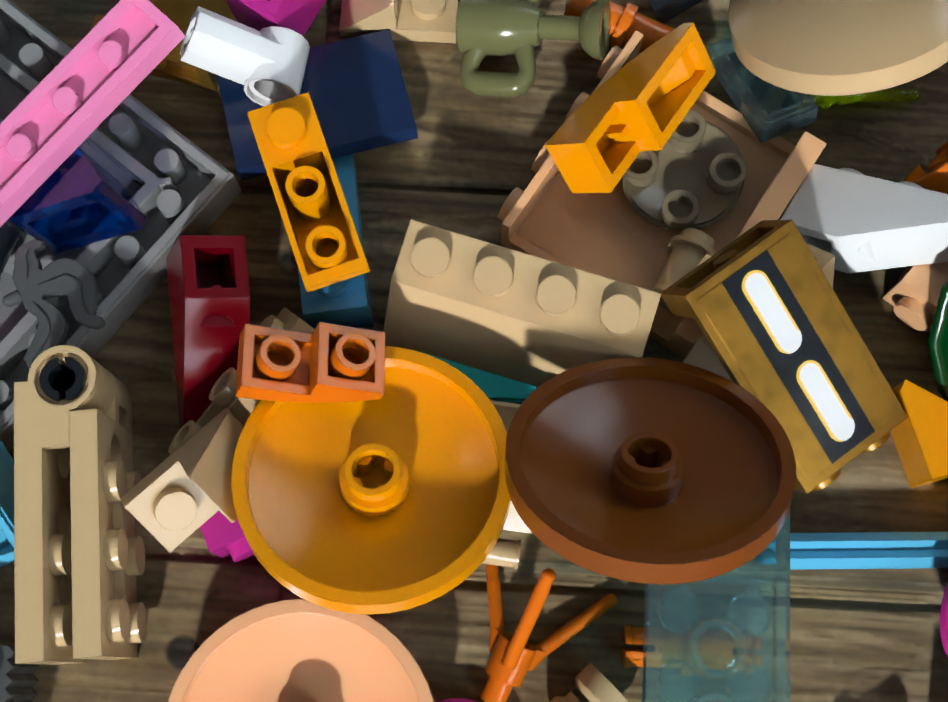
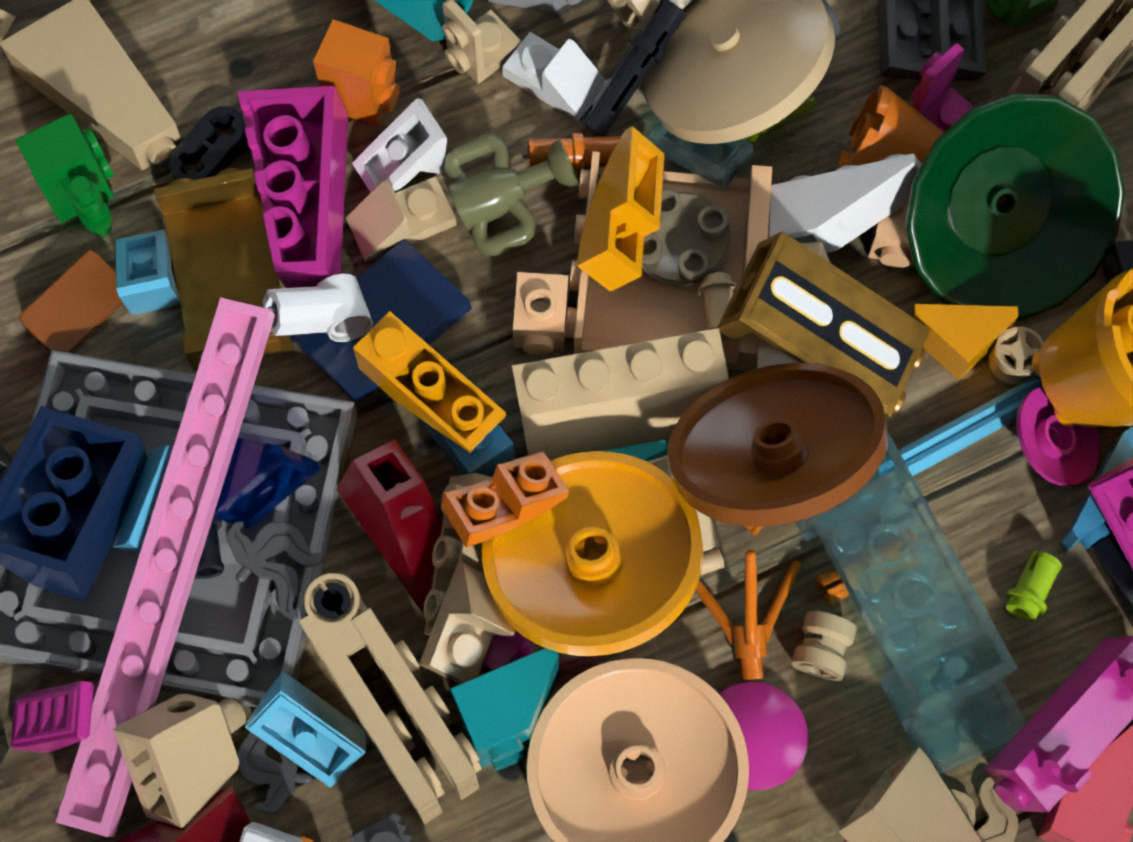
camera: 30 degrees left, 5 degrees down
none -> teal slope [451,648,559,771]
none -> light nougat brick [513,272,568,355]

